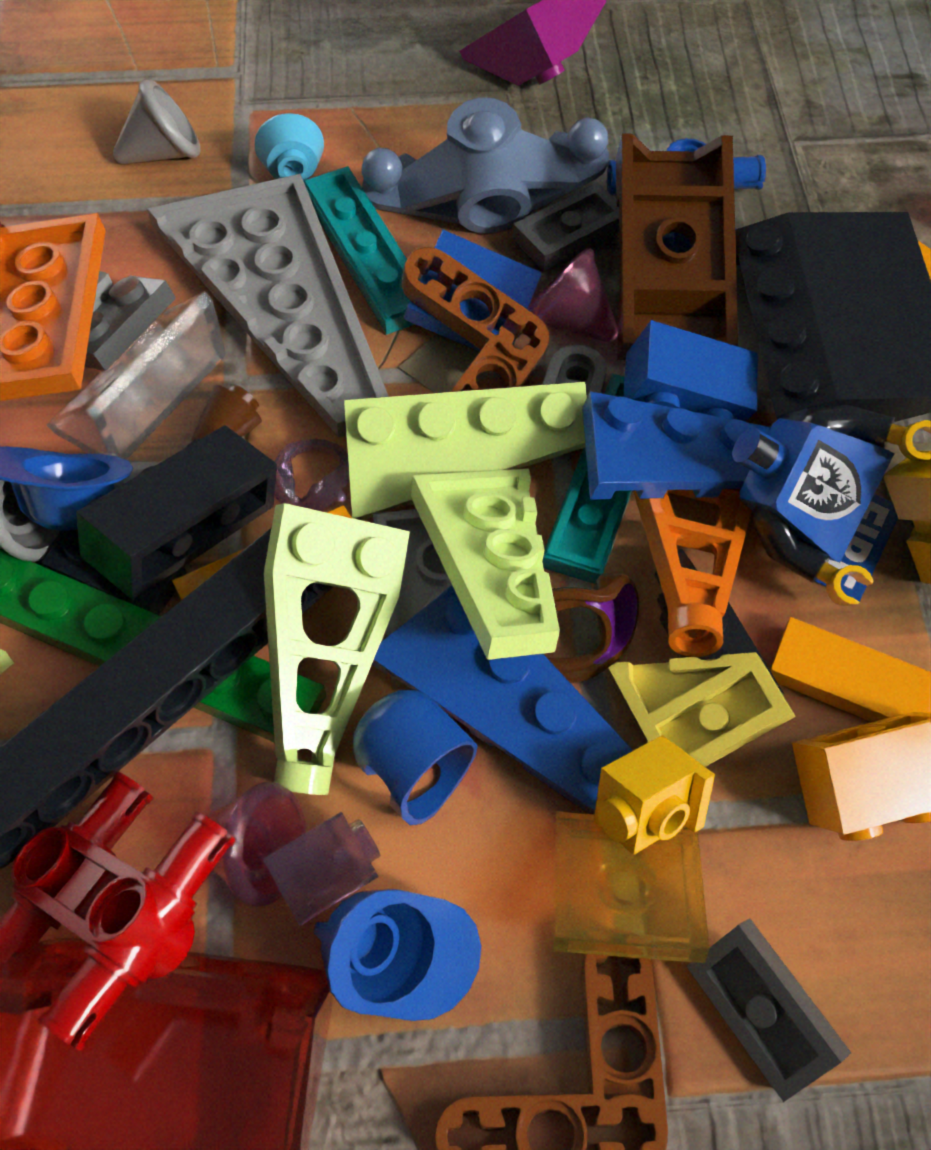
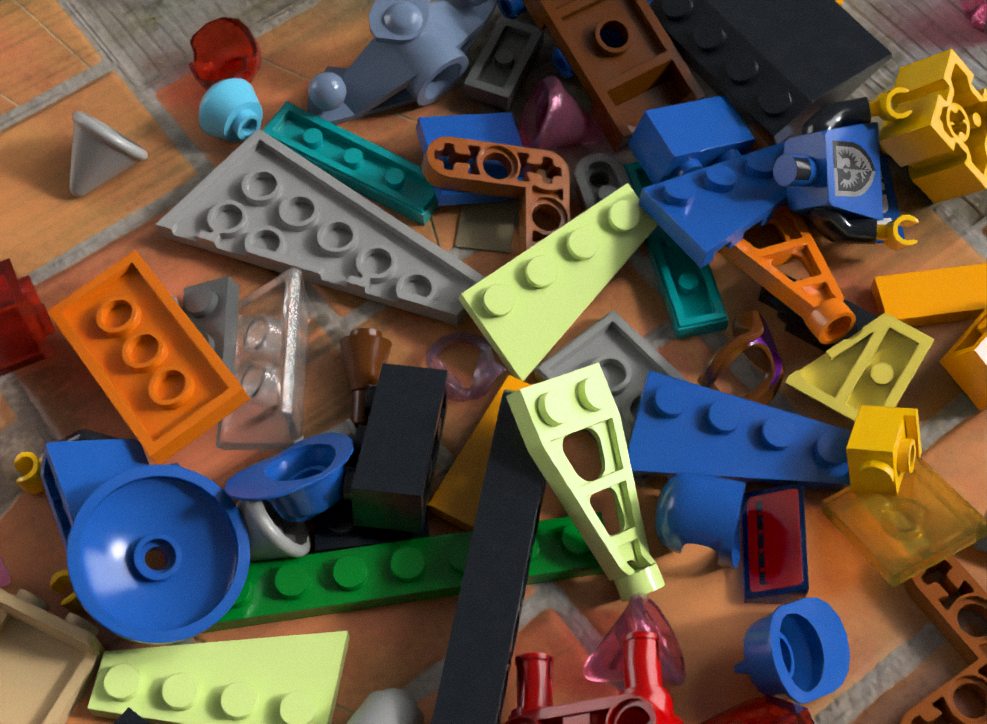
camera: 30 degrees left, 0 degrees up
bracket [262,812,381,926] -> none
yellowish green wing [410,468,560,660] -> none
none -> clear red hair [188,17,262,91]
none -> red slope [741,484,809,604]

